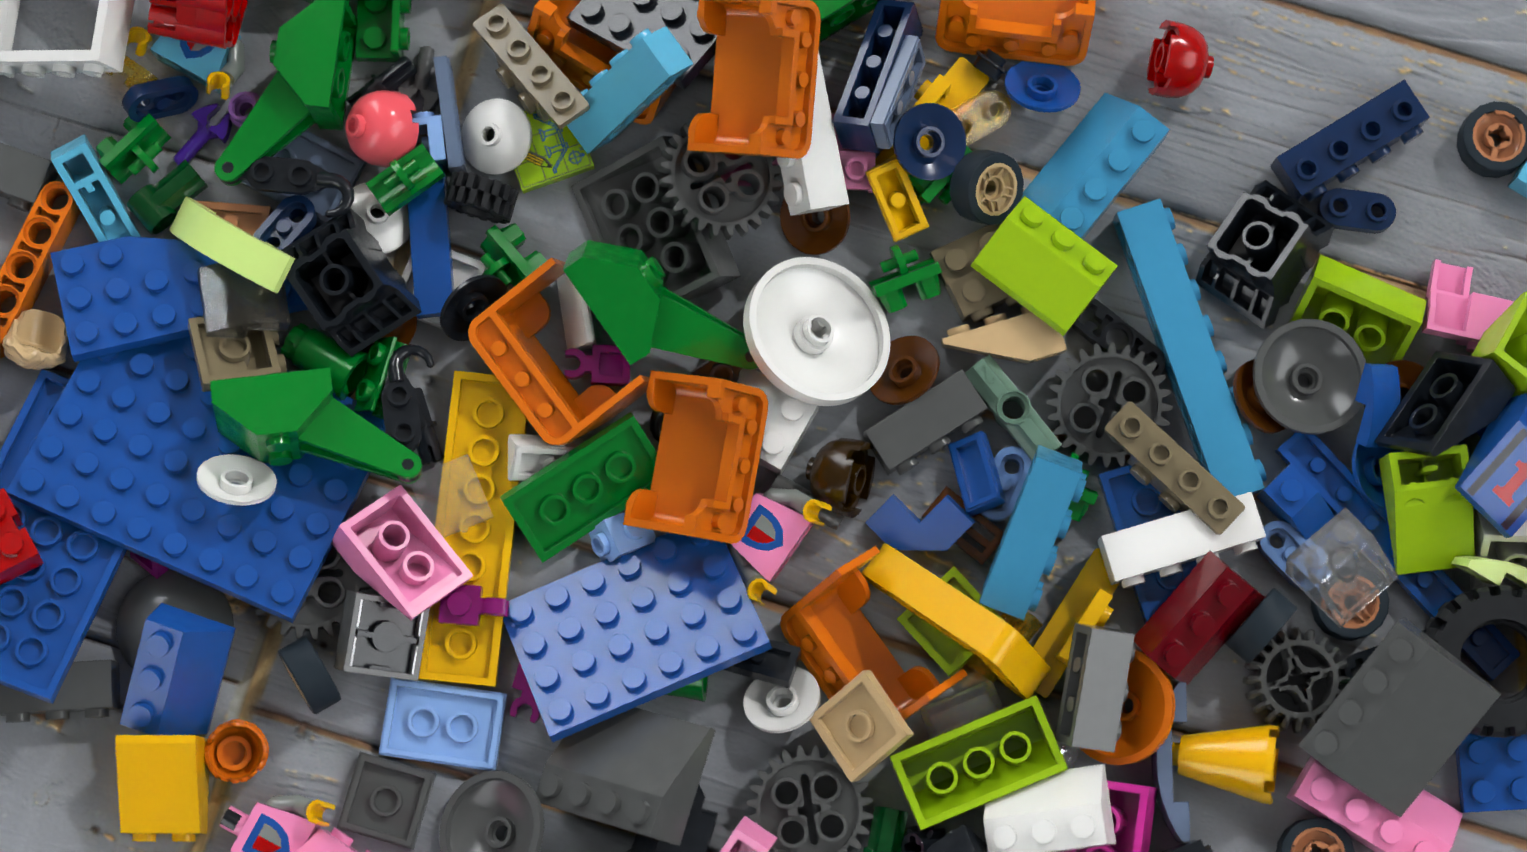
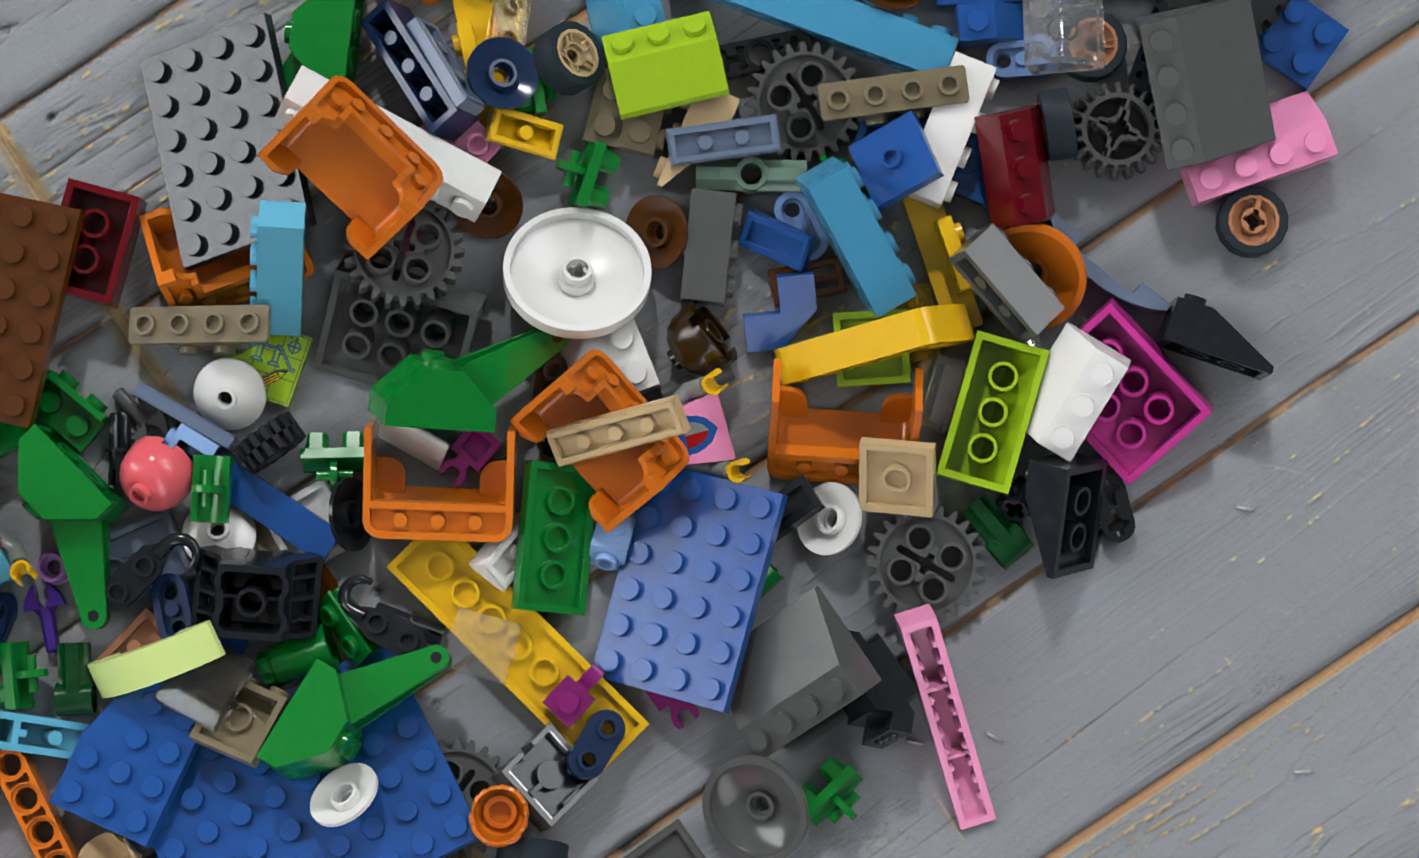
camera: 50 degrees left, 5 degrees up
bright pink slope [332,484,473,620] -> none
light blue tile [378,678,508,771] -> none
yellow cone [1172,725,1280,804] -> none
none -> orange hair [469,784,529,848]
none -> tan tile [545,394,691,467]
none -> dark blue plate [566,710,625,780]
none -> sand blue tile [665,114,781,167]
none -> blue plate [848,110,944,212]

